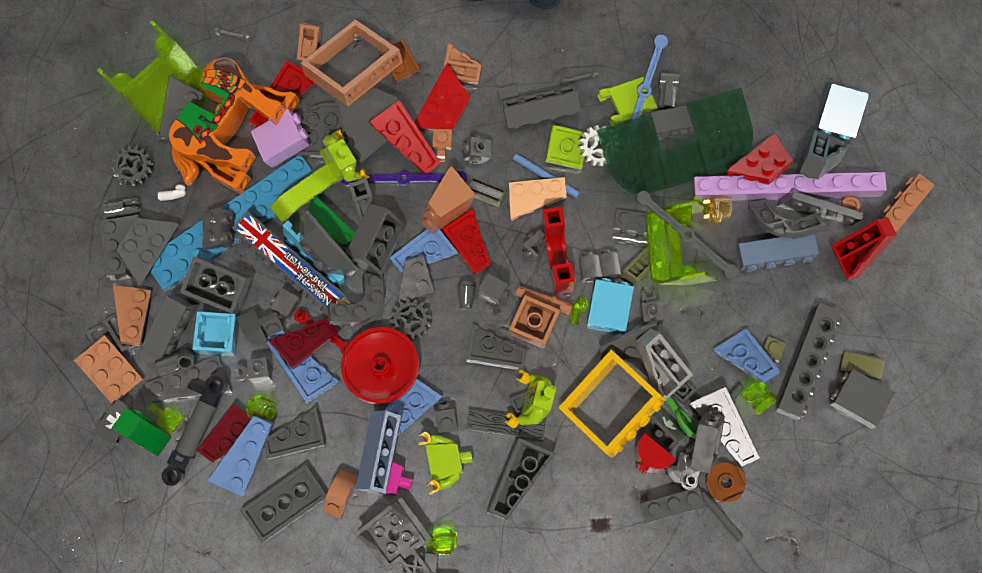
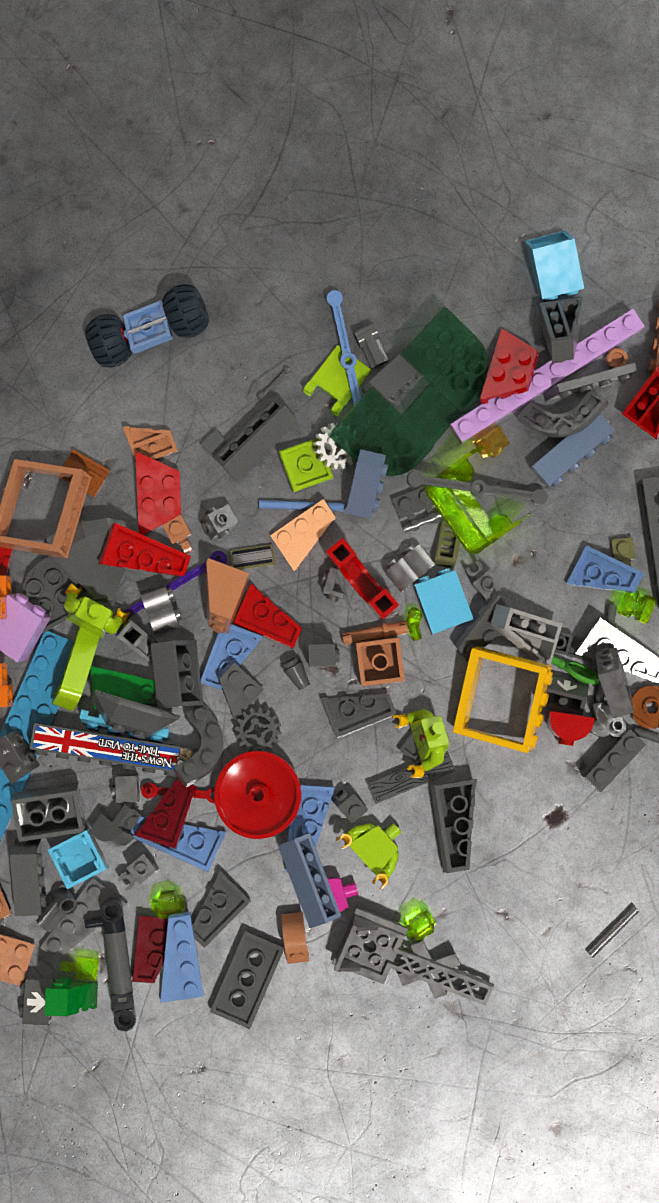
camera: 30 degrees left, 10 degrees up
none -> flat silver brick [140,583,182,635]
none -> sand blue brick [346,449,388,519]

